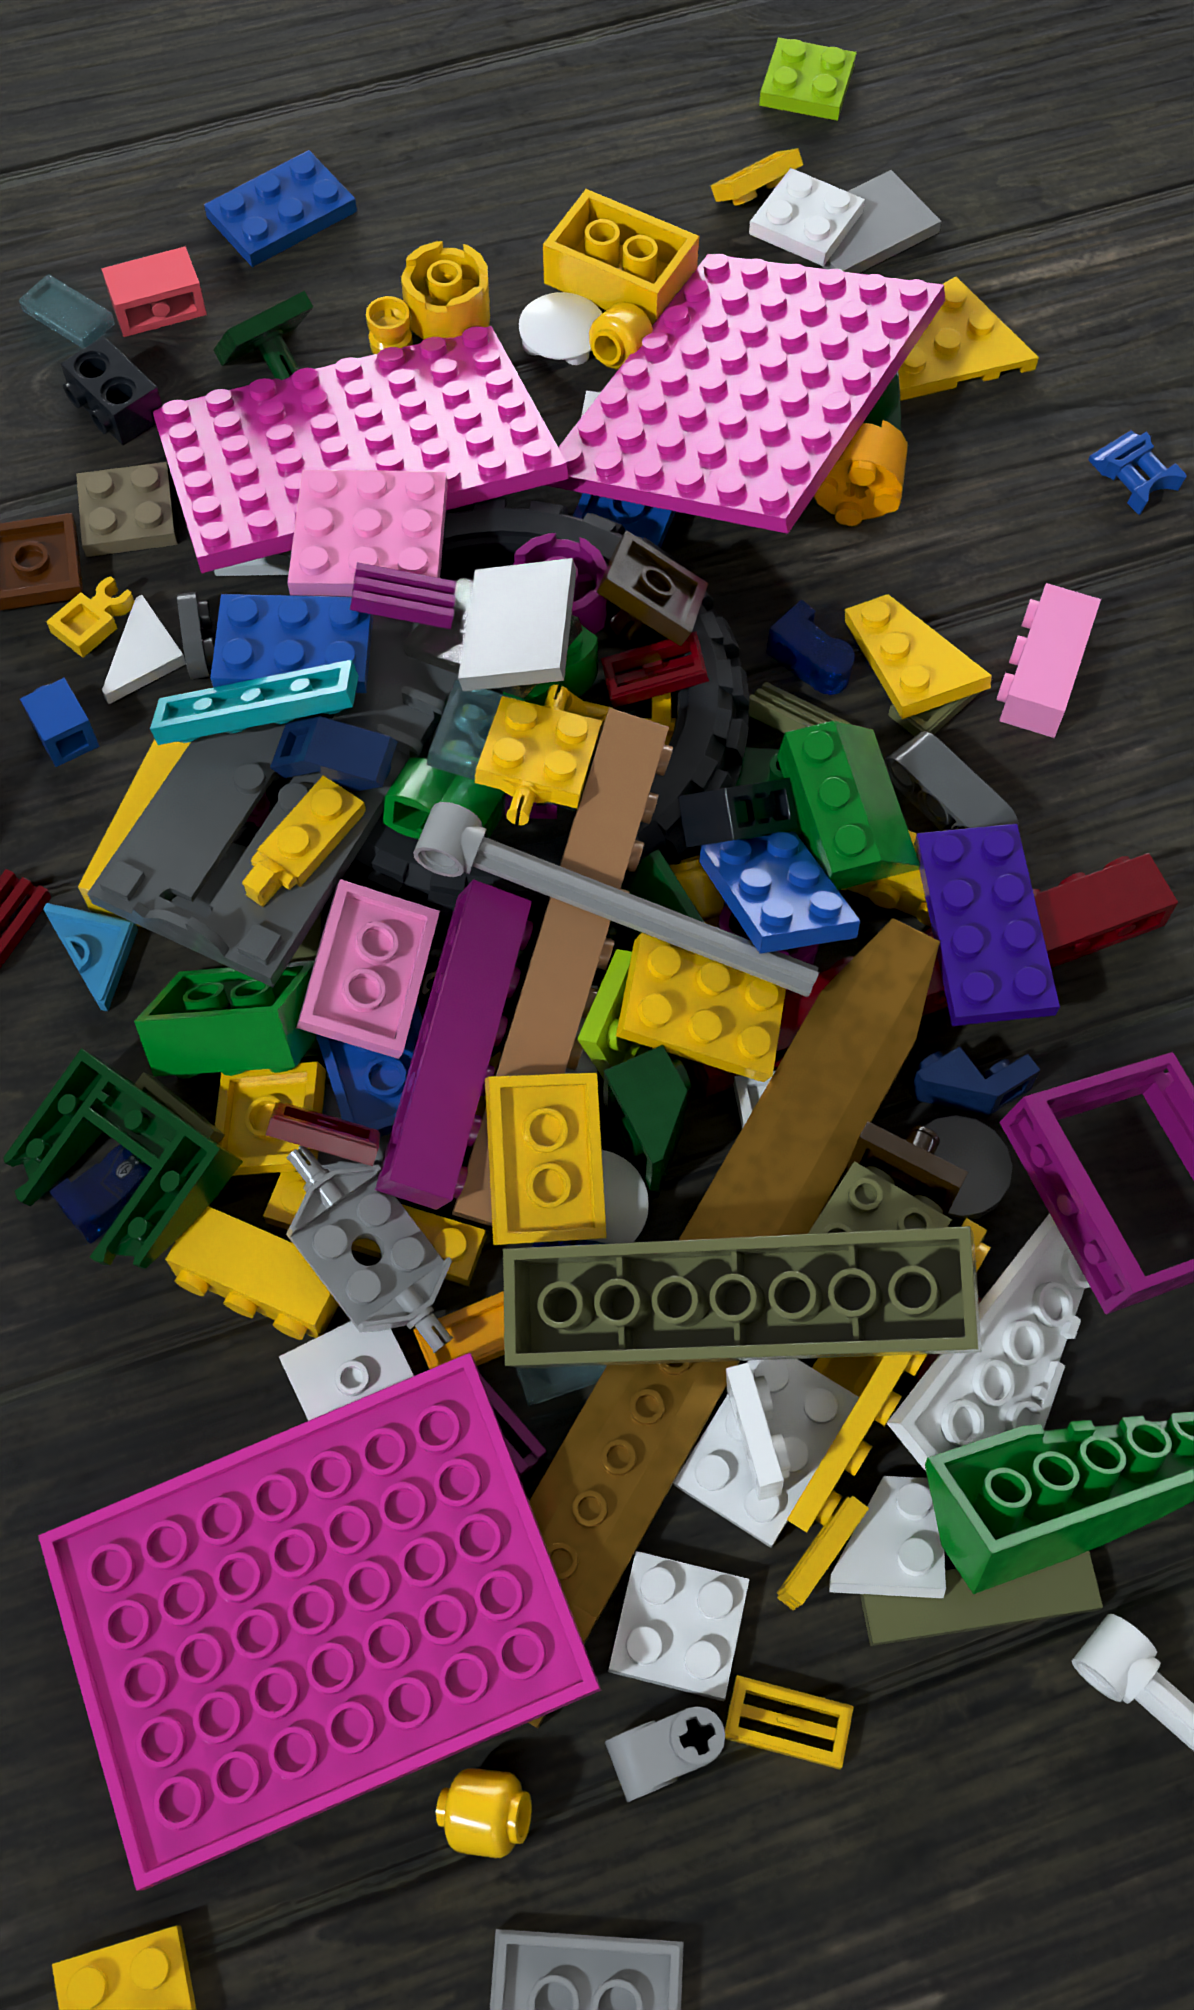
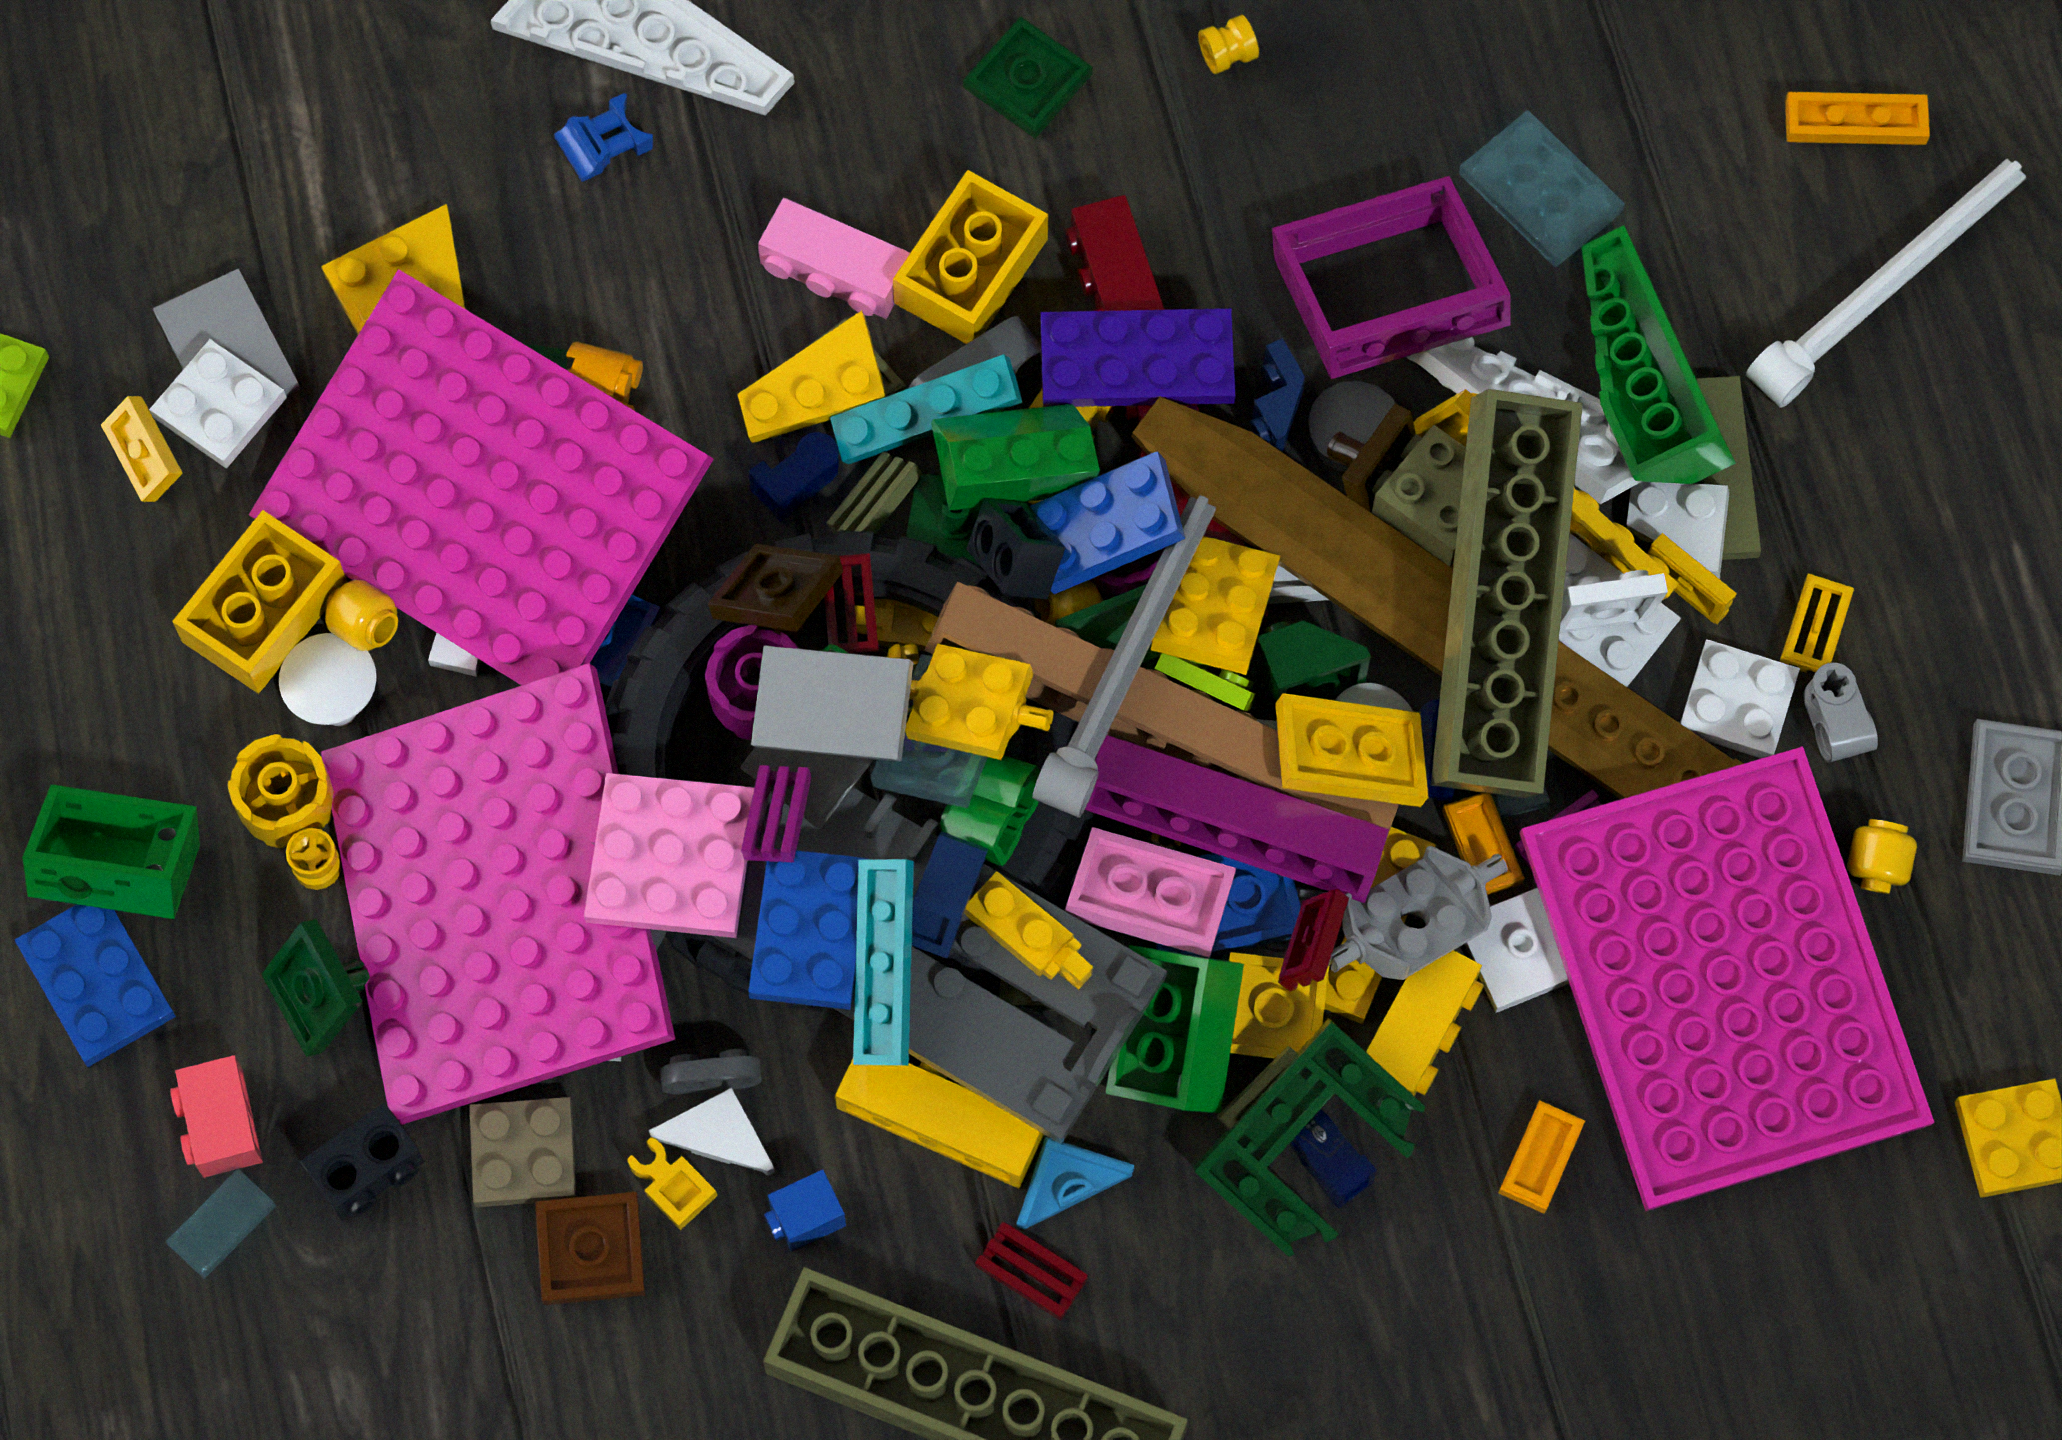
camera: 85 degrees left, 5 degrees up
none -> green piece [23,784,200,919]
none -> teal plate [830,354,1022,465]
none -> yellow brick [893,170,1048,344]
none -> light orange tile [1498,1100,1585,1214]

